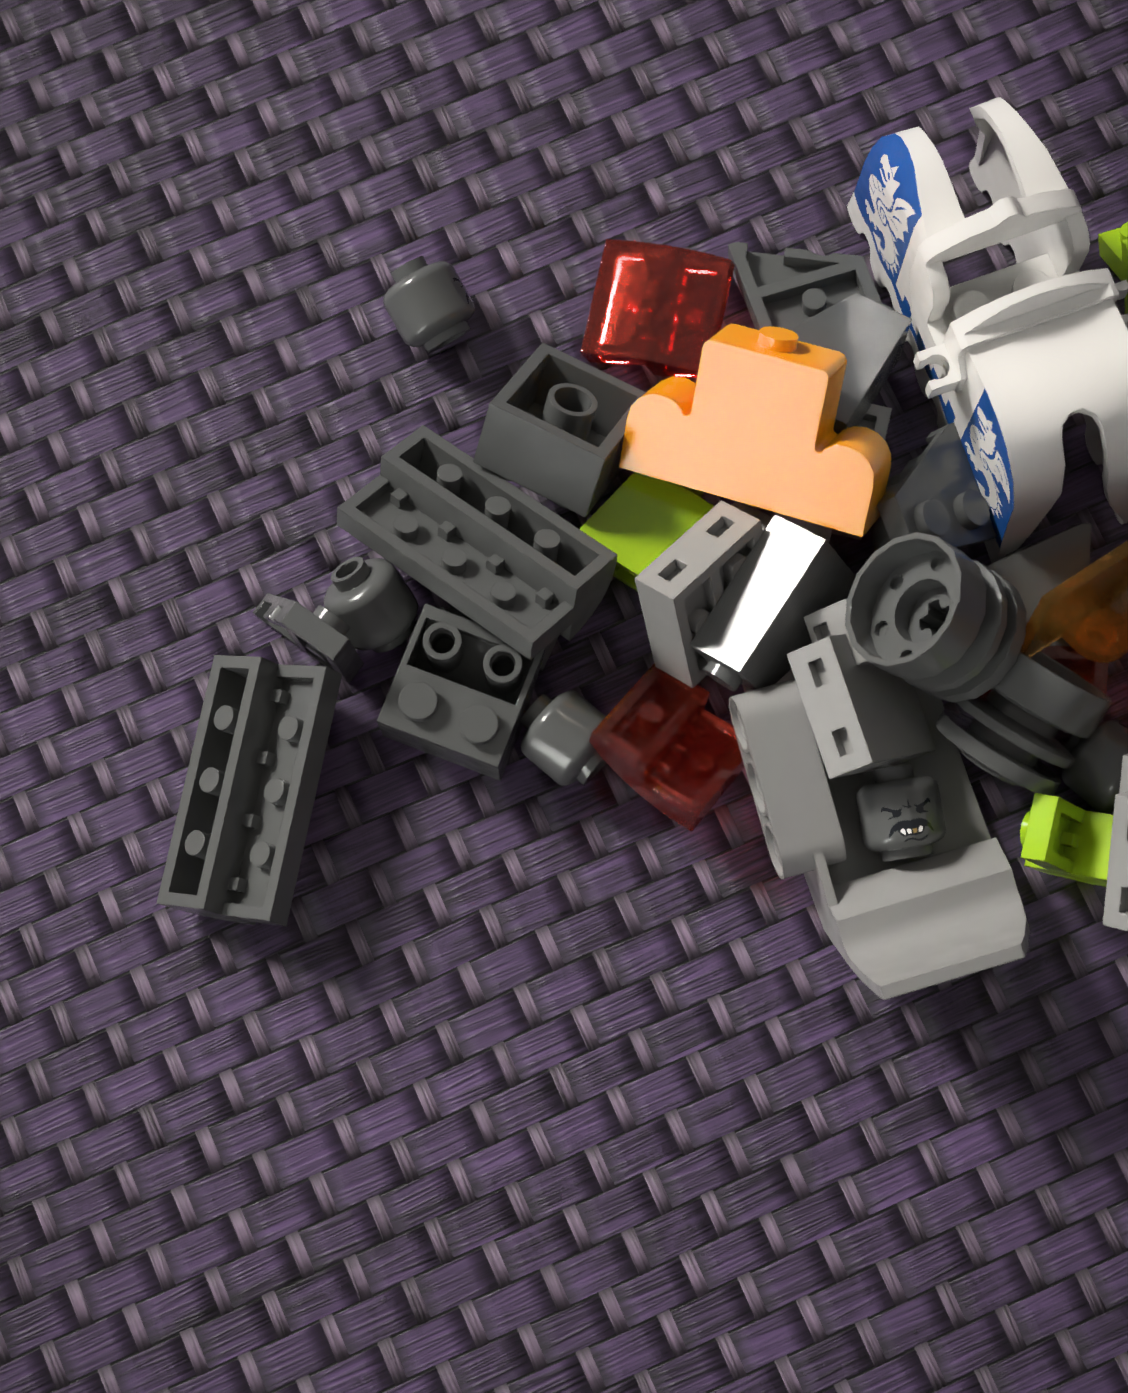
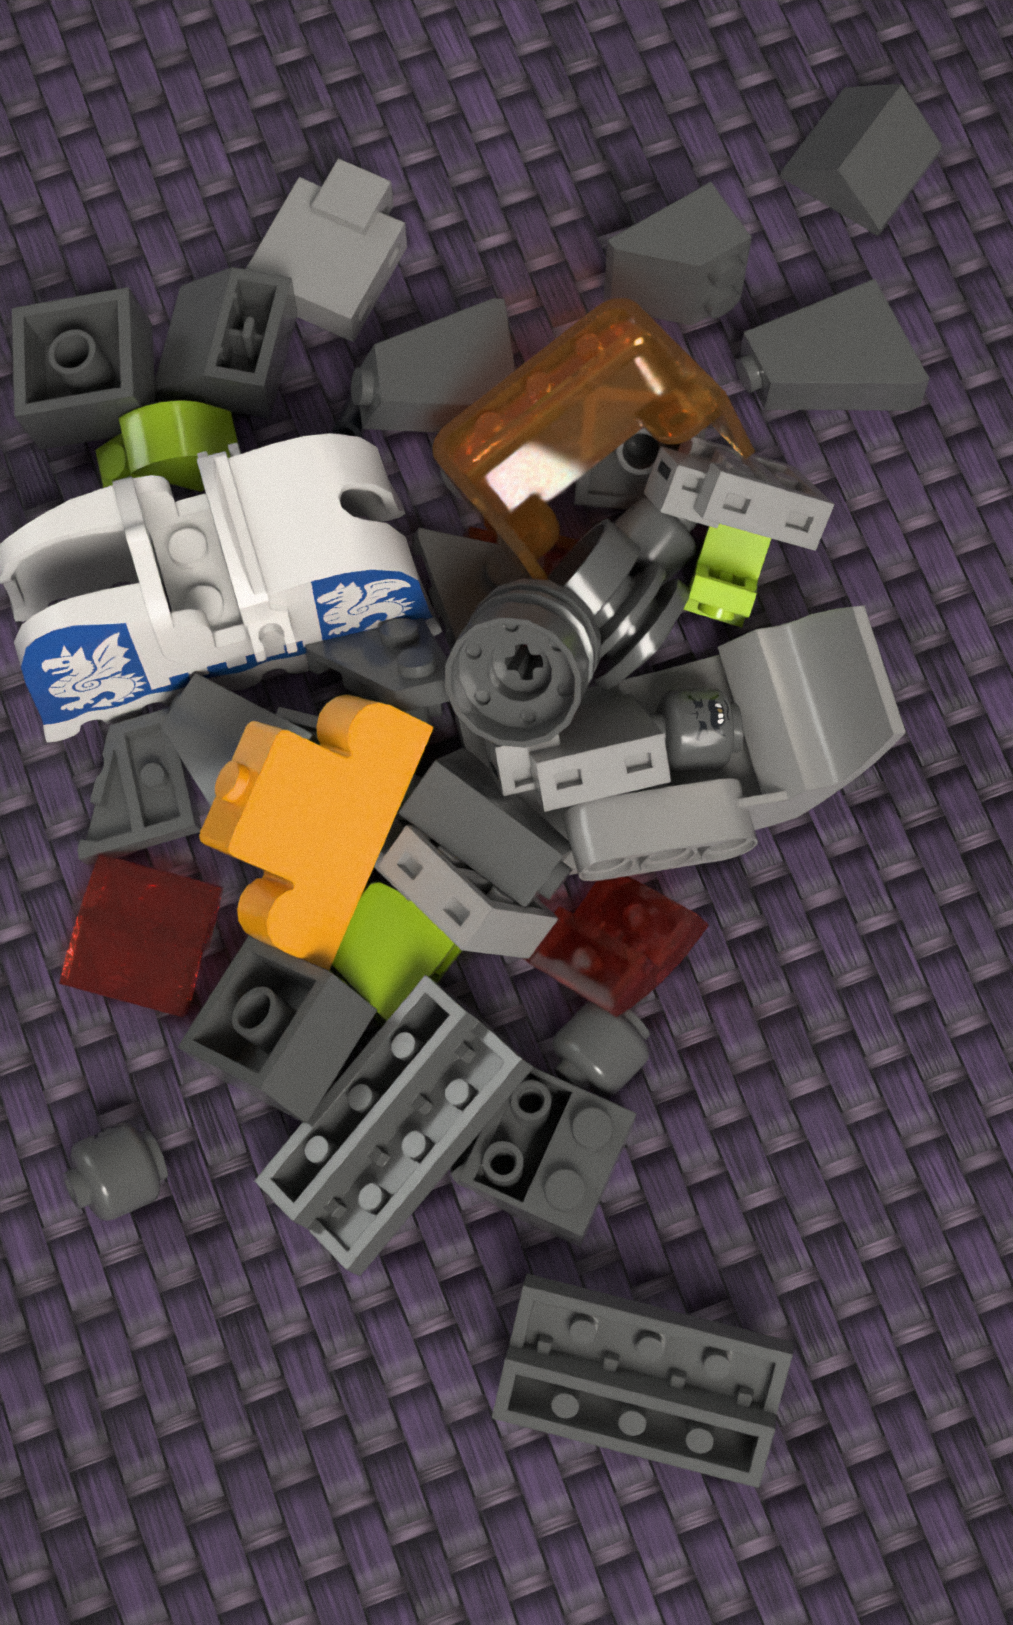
camera: 90 degrees left, 5 degrees down
dark grey wing [253,593,364,684] -> none
dark grey head [323,557,419,653] -> none

